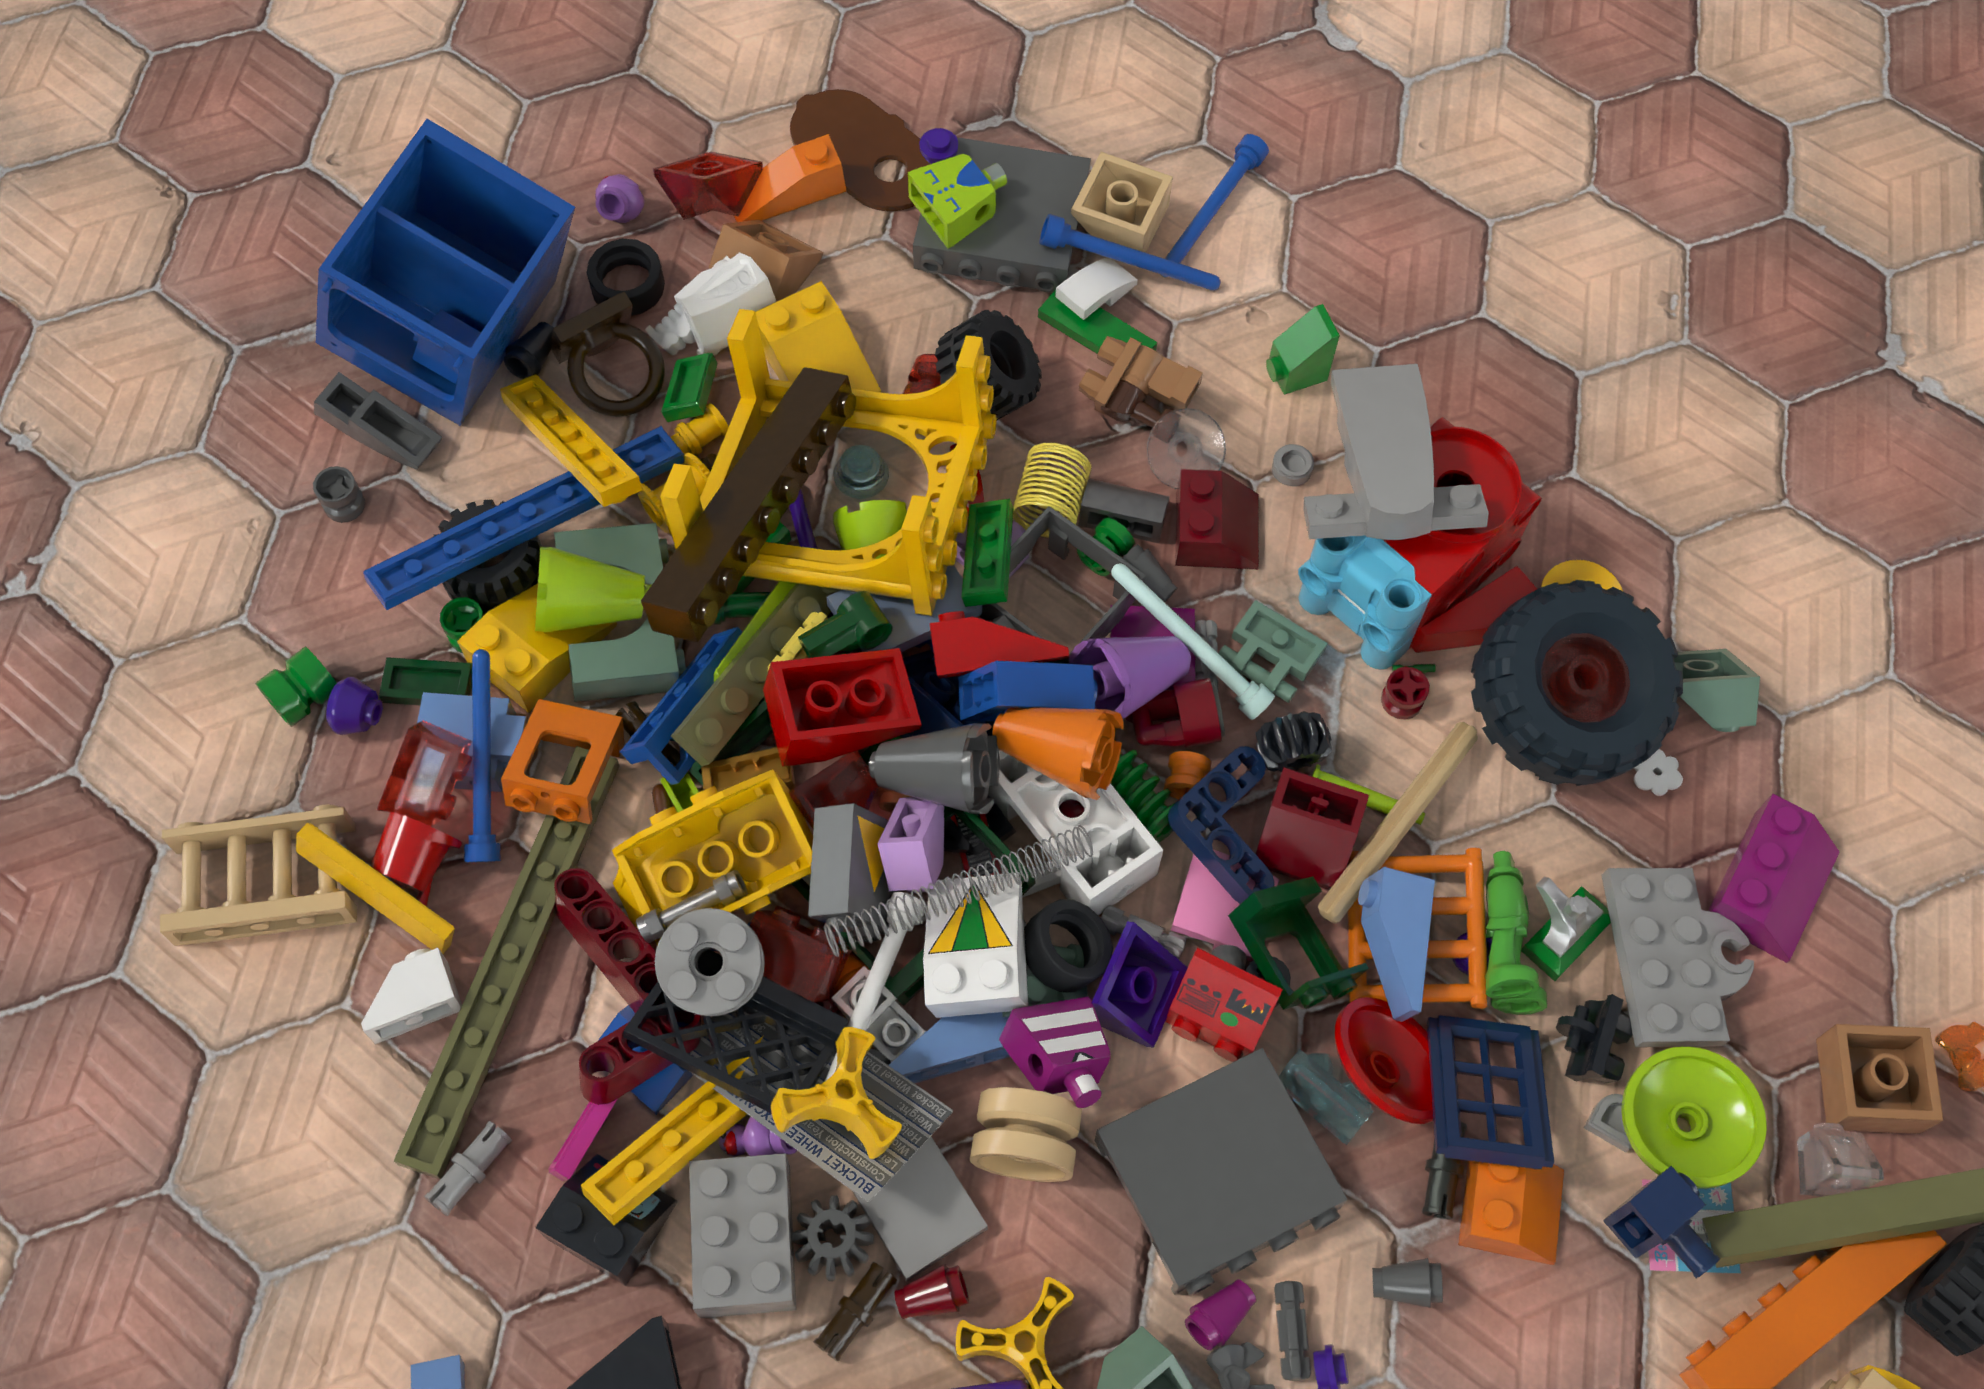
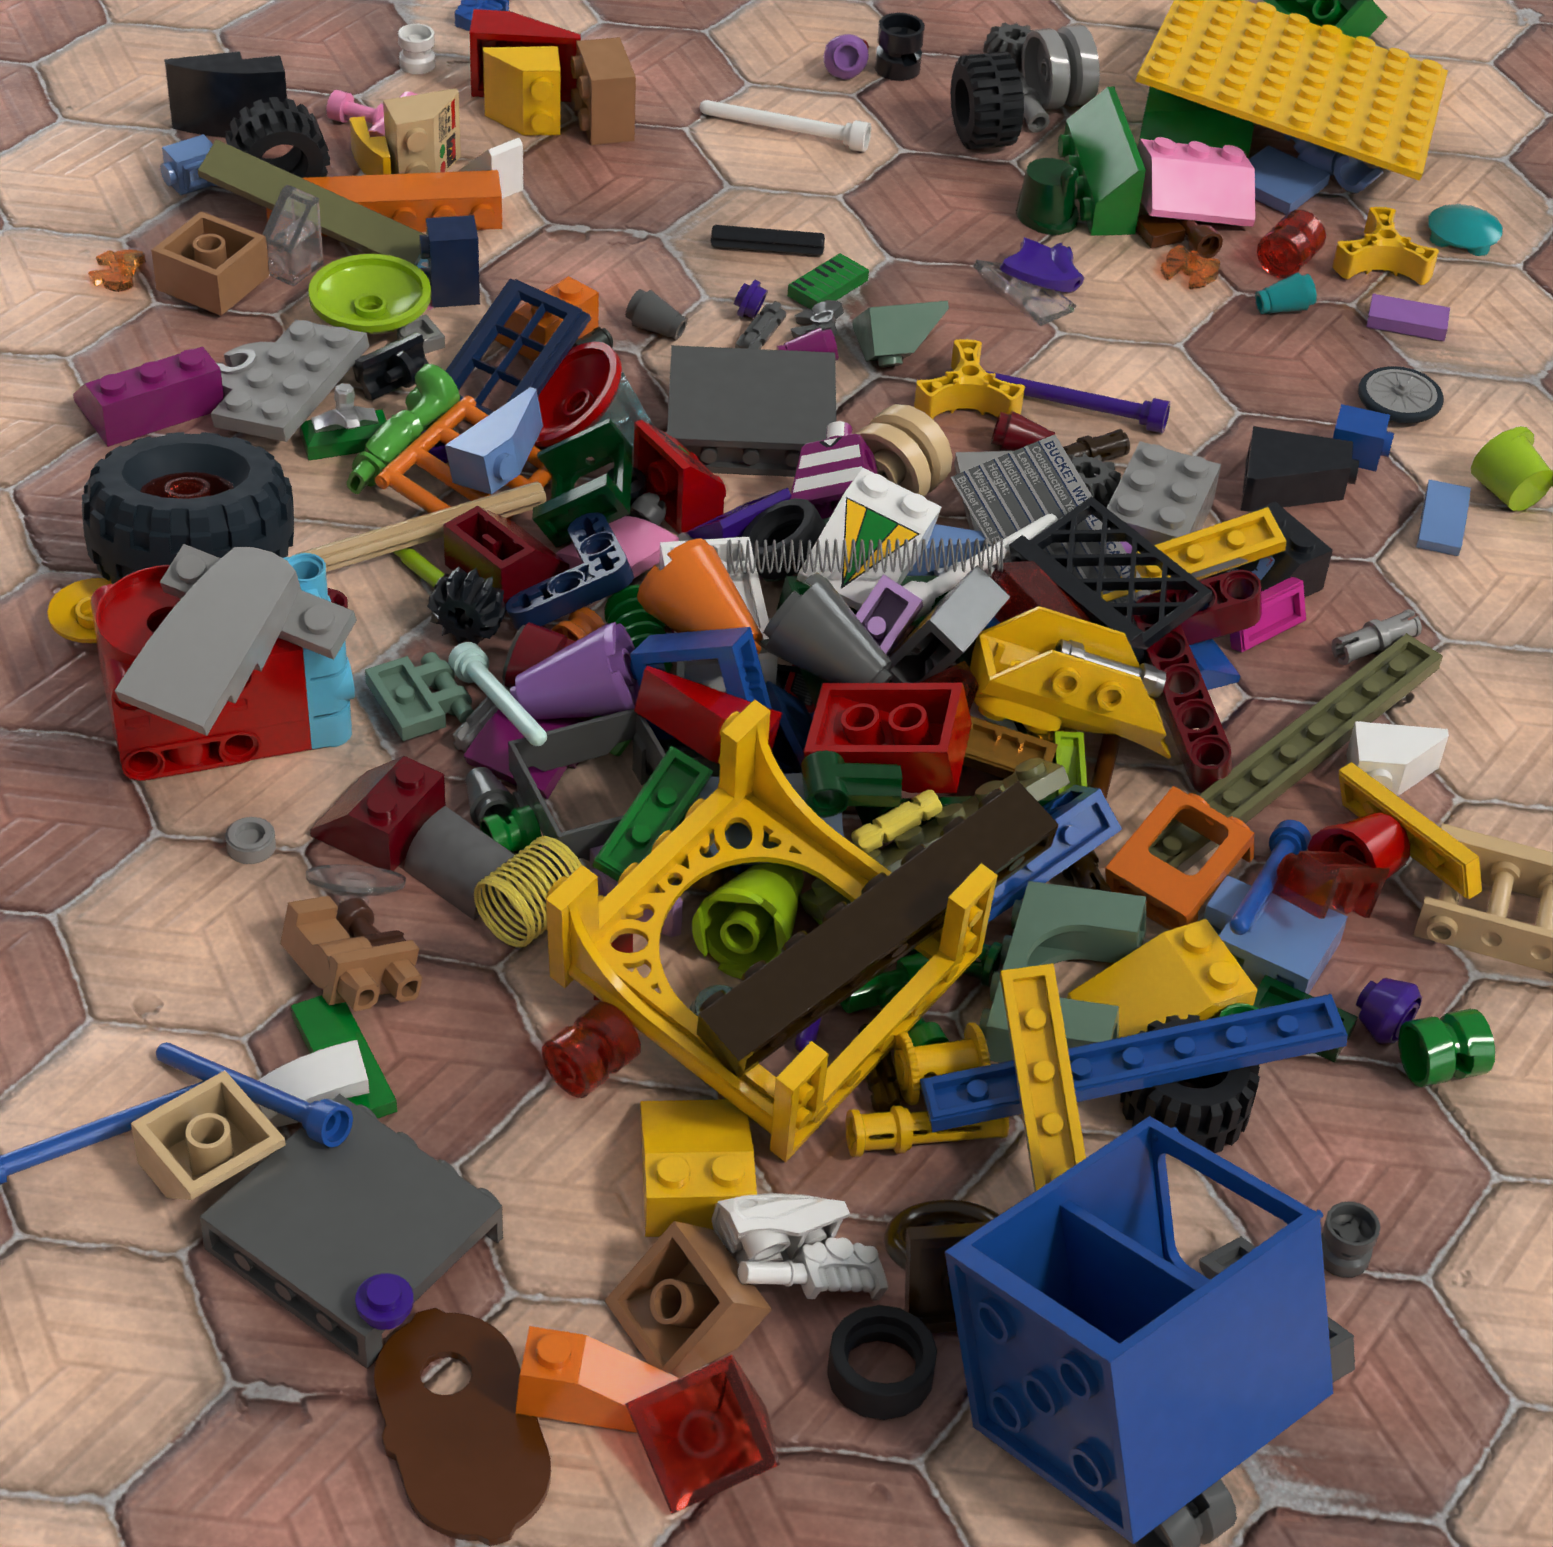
camera: 155 degrees left, 20 degrees down
lime cone [535,546,652,633] -> none
medium lavender animal [595,174,644,223] -> none
light grey wheel [655,908,765,1016] -> none
green tile [661,353,718,422] -> none
yellow piece [771,1027,902,1159] -> none
lime torso [908,154,1007,249] -> none
black tyre [935,310,1042,420] -> none
green slope [1266,304,1340,395] -> none
sand green slope [1674,649,1760,732] -> none

